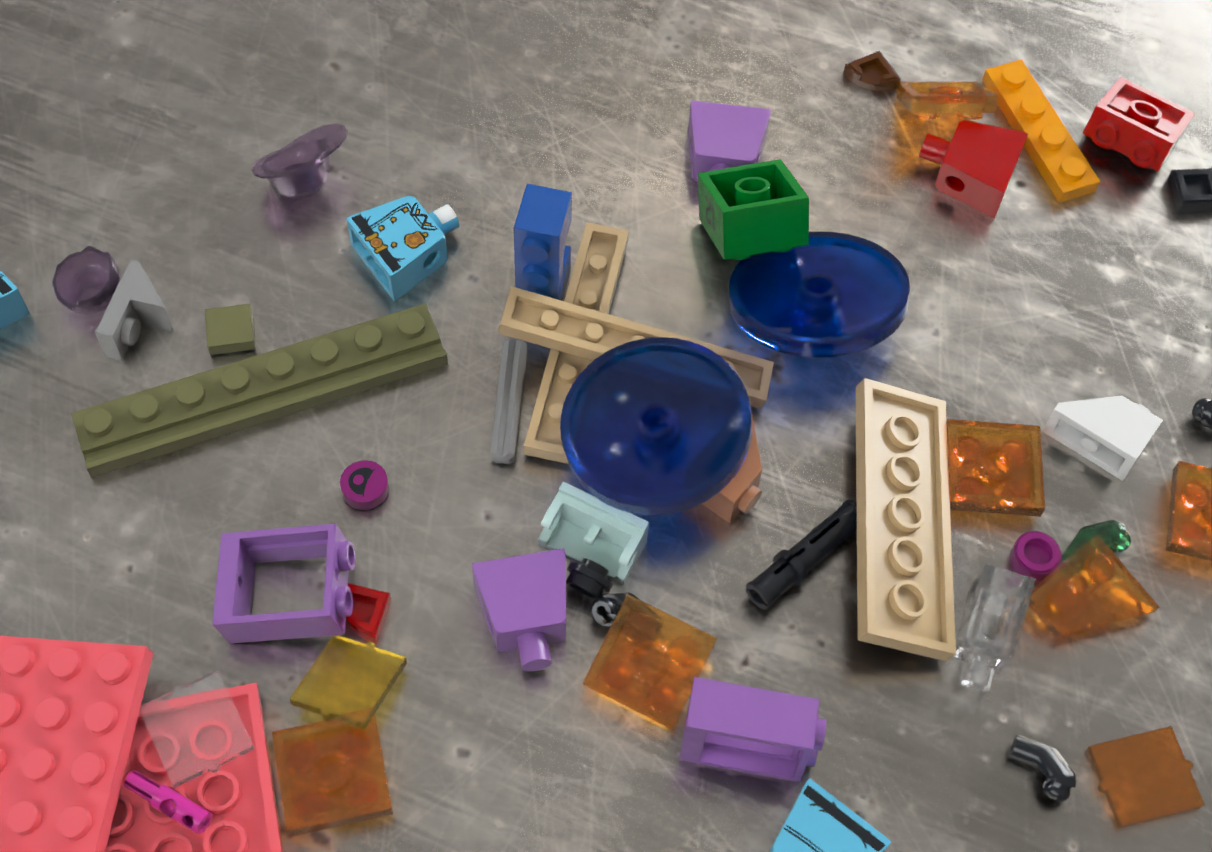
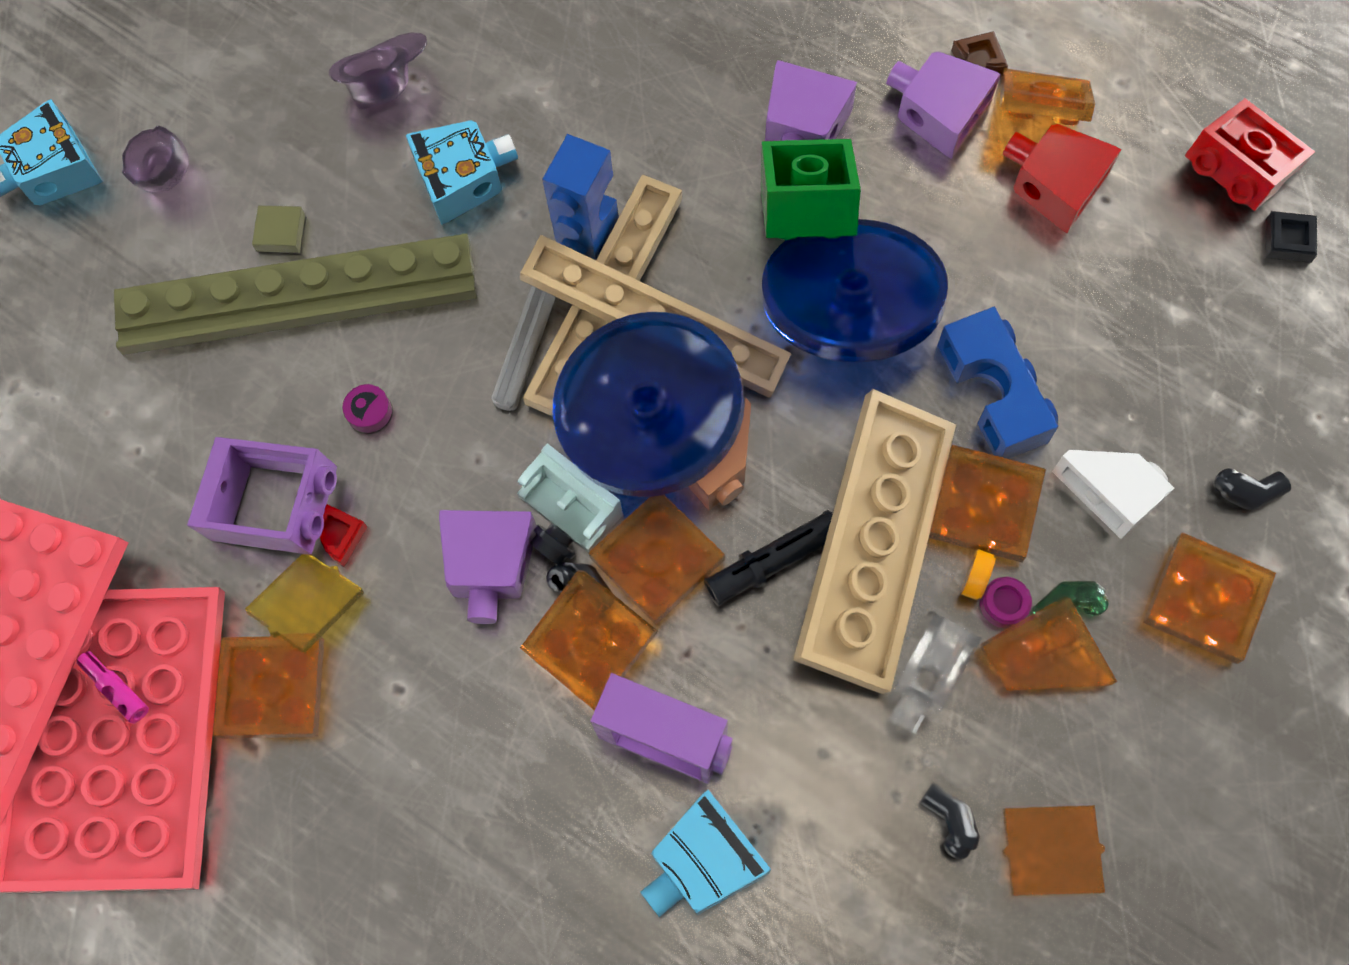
camera: 20 degrees right, 10 degrees up
light grey slope [95,259,173,361] -> none
clear piece [139,670,255,788] -> none
light orange plate [982,59,1100,203] -> none
none -> clear orange plate [589,489,725,625]
none -> medium lavender torso [886,51,1000,159]
none -> blue arch [937,306,1059,463]
none -> light orange tile [961,549,996,600]

